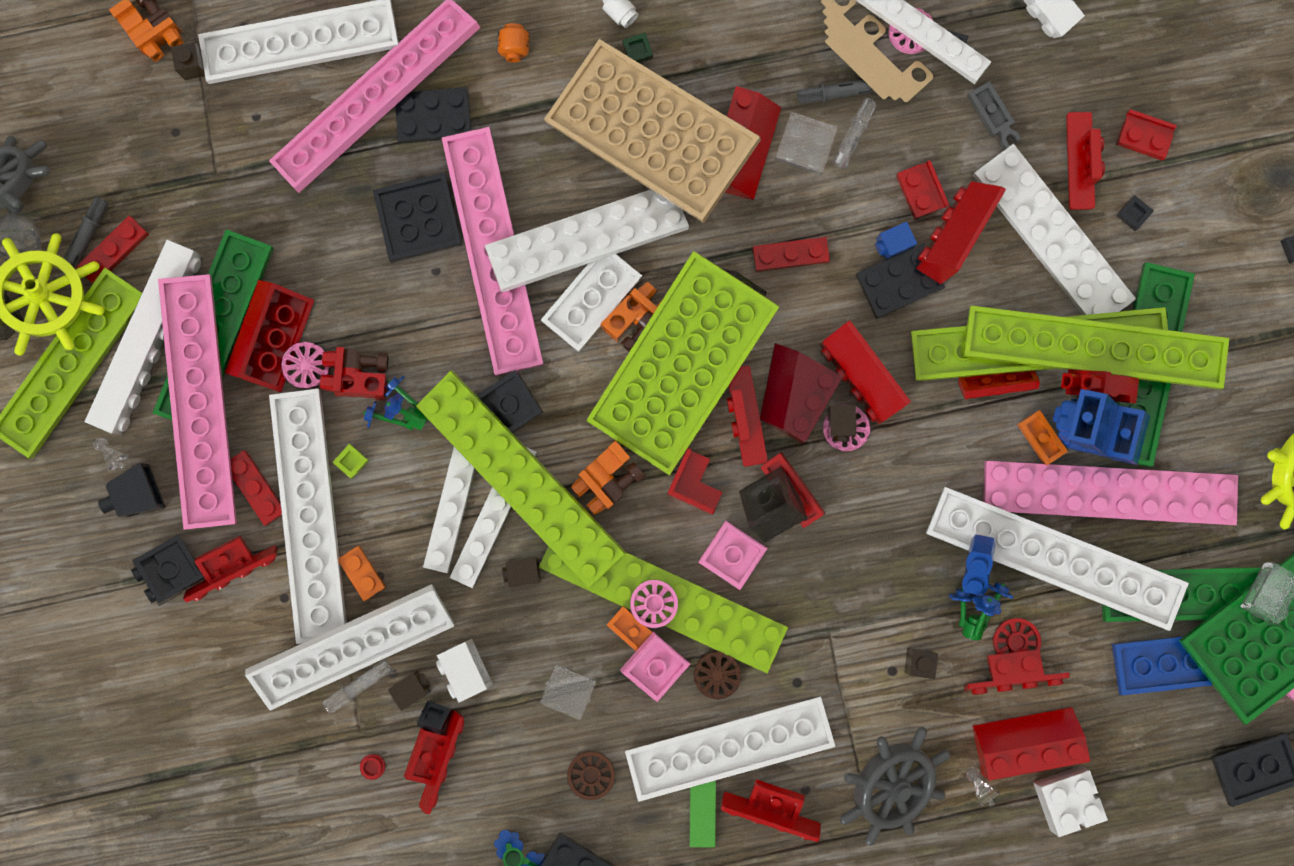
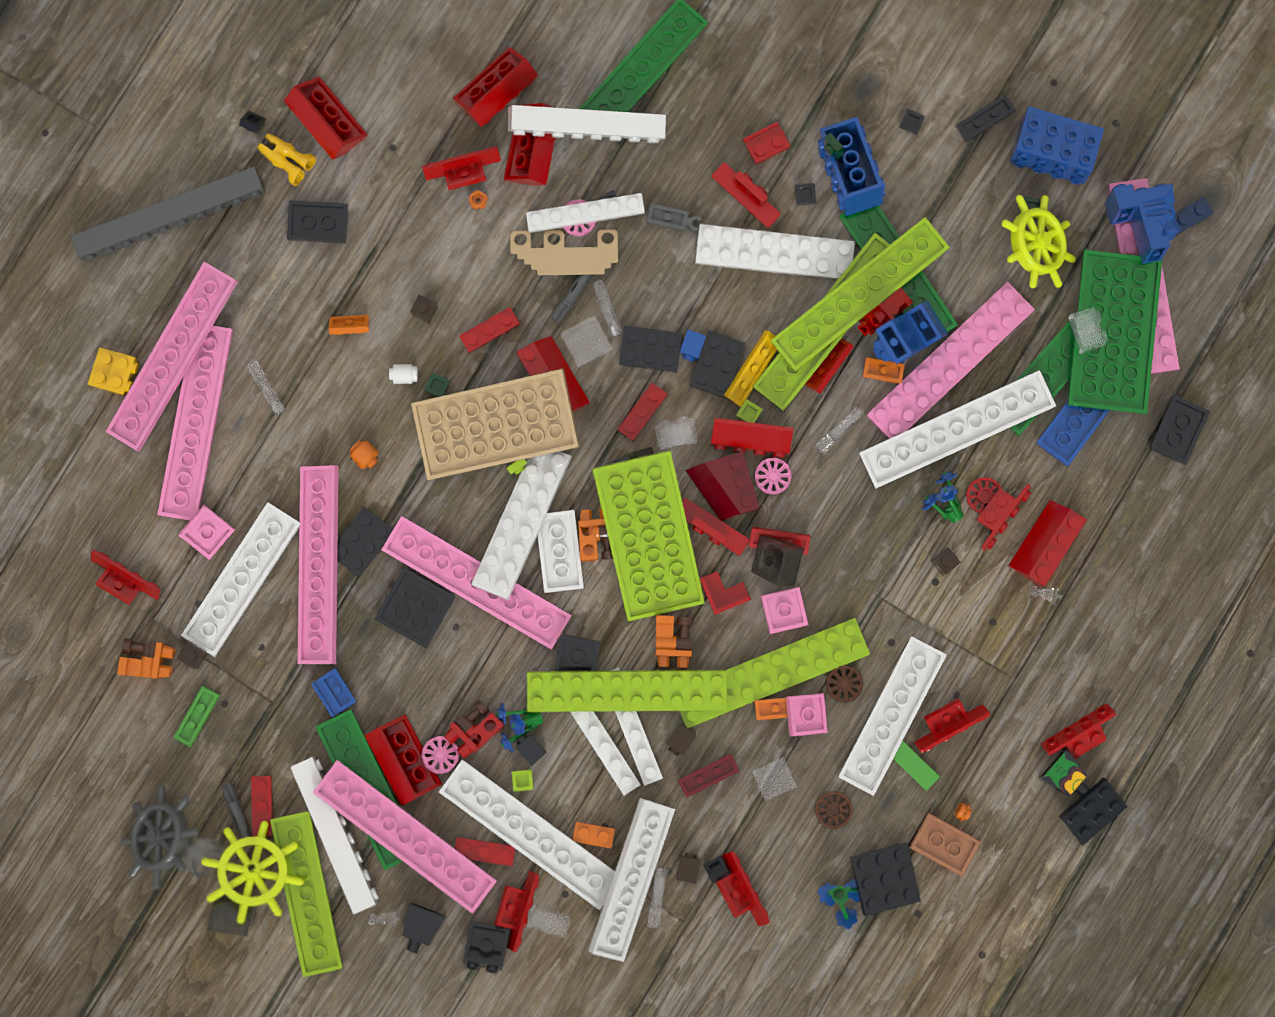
camera: 55 degrees left, 0 degrees up
red plate [360,754,386,780] -> none
white brick [436,639,493,703] -> none
bright pink wheel [630,580,678,628] -> none
dark brown brick [827,405,856,442] -> none
dark grey piece [840,727,951,846] -> none
red plate [896,160,949,220] -> none
red slope [916,181,1006,284] -> none
blue brick [962,534,996,596] -> none
white piece [1033,766,1108,837] -> none
none -> bright green tile [173,685,220,747]
none -> blue plate [311,668,357,717]
none -> red plate [459,307,520,354]
none -> lime plate [506,459,527,475]
none -> black brick [516,735,547,766]
none -> clear brick [527,905,571,938]
none -> black plate [619,326,682,373]
none -> clear brick [654,416,698,451]
none -> dark red plate [678,753,740,798]
none -> yellow plate [724,330,777,407]
none -> lime plate [736,399,763,423]
none -> clear axle [815,406,864,454]
none -> blue brick [818,117,885,216]
none -> dark green plate [824,133,844,159]

